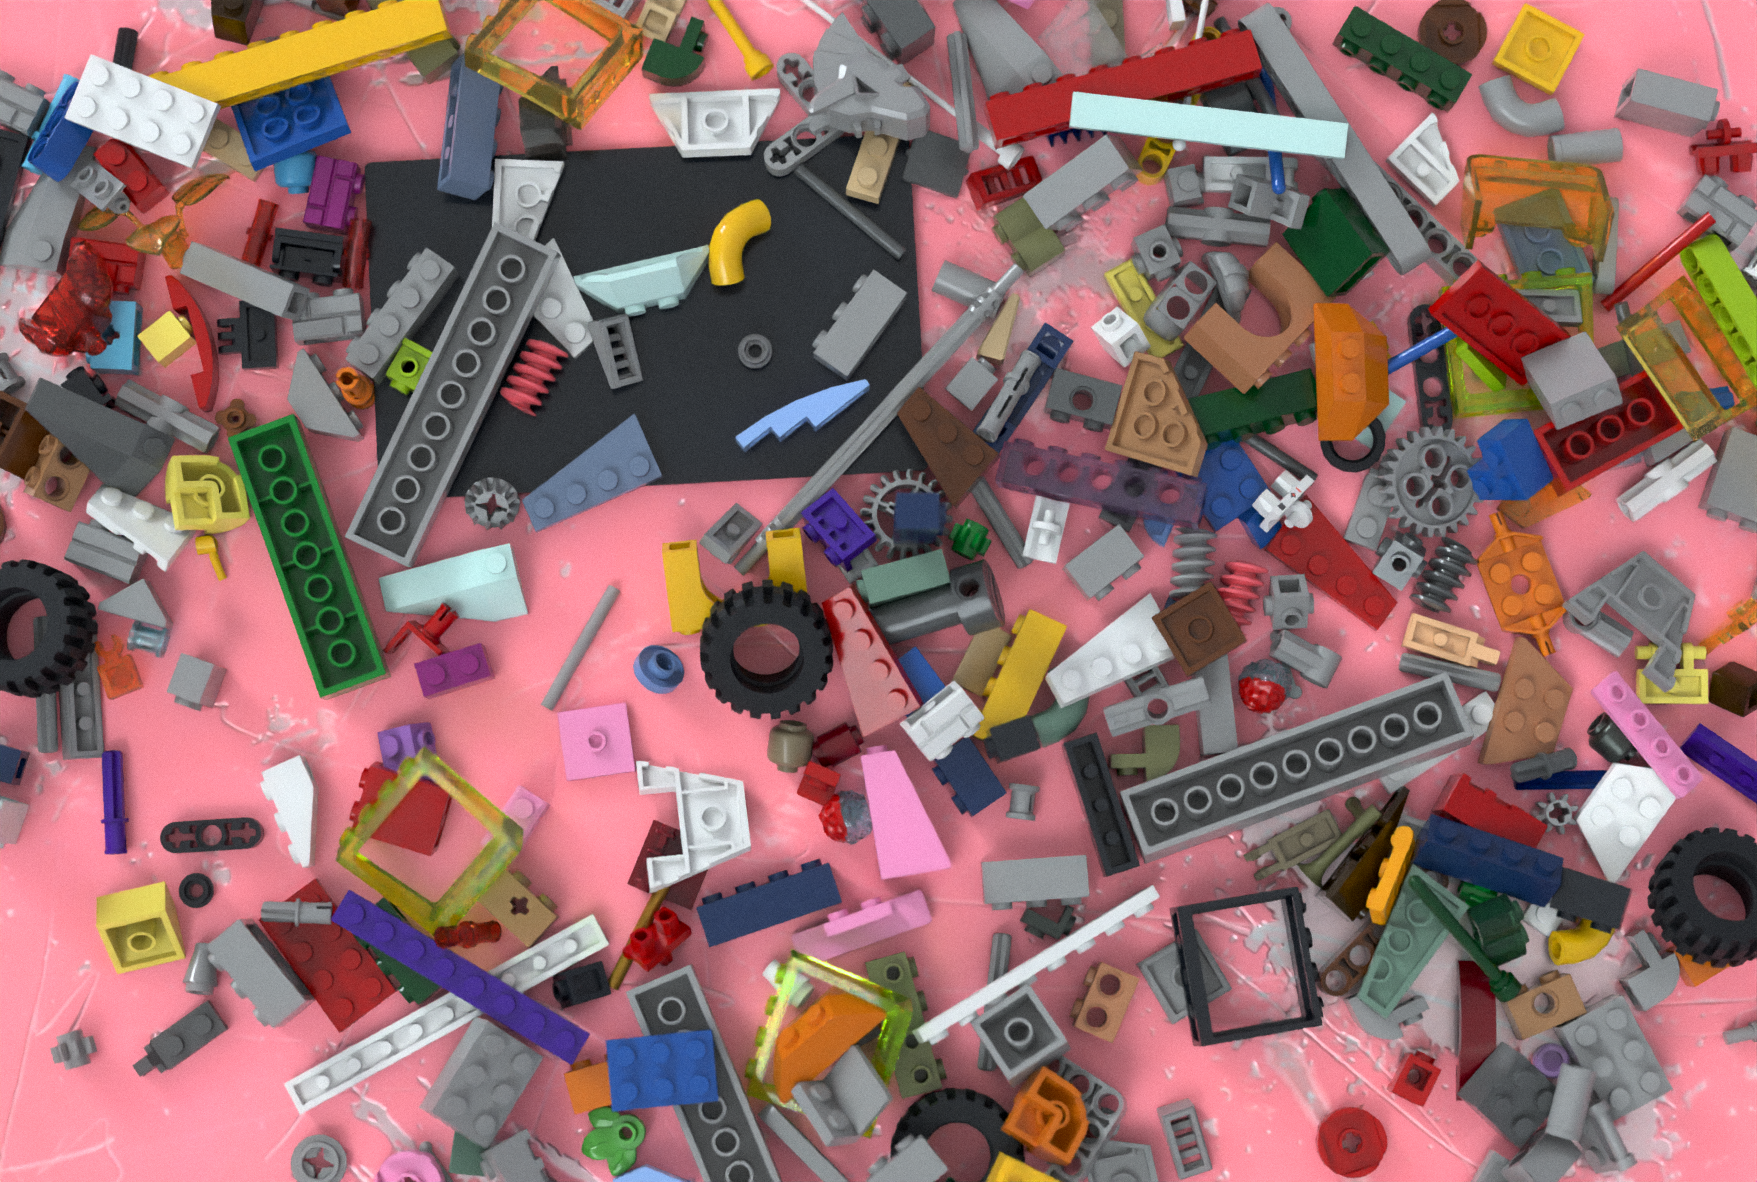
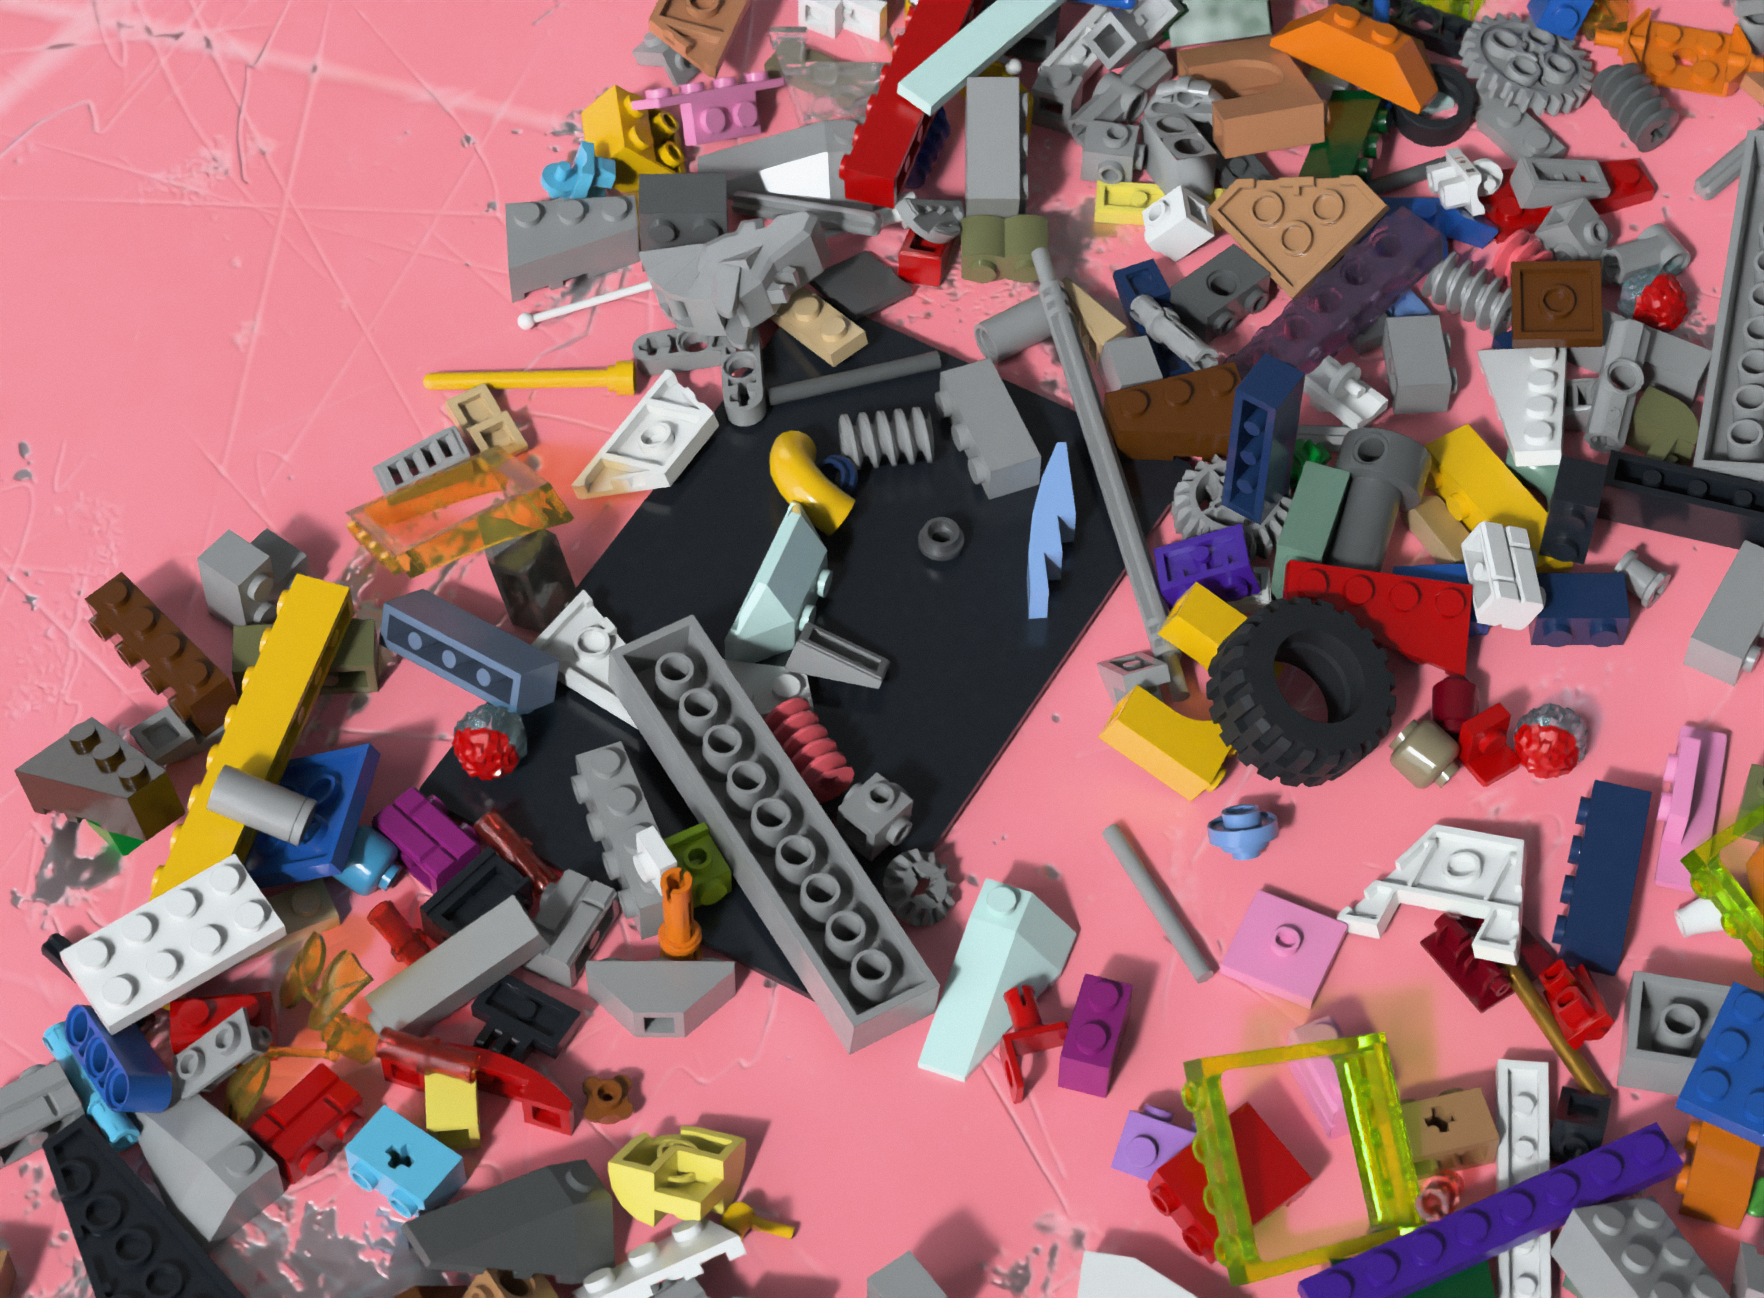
camera: 50 degrees left, 30 degrees down
clear red torso [17,240,113,357] -> none
light grey piece [114,379,221,454] -> none
green brick [228,414,392,701] -> none
sand blue wing [522,413,663,533] -> none
dark green brick [641,17,709,87] -> none
bright pink slope [860,745,951,880] -> none
brick [1372,530,1427,591] -> none
light nougat hinge [1401,613,1501,668] -> none
none -> light grey pin [207,764,318,847]
none -> clear red pin [375,1026,482,1084]
none -> red piece [452,704,527,780]
none -> white plate [633,825,677,896]
none -> dark blue plate [817,455,858,495]
none -> light grey brick [836,773,913,862]
none -> light grey piece [839,407,934,470]
none -> light grey plate [894,198,964,244]
none -> light grey slope [1510,157,1611,209]

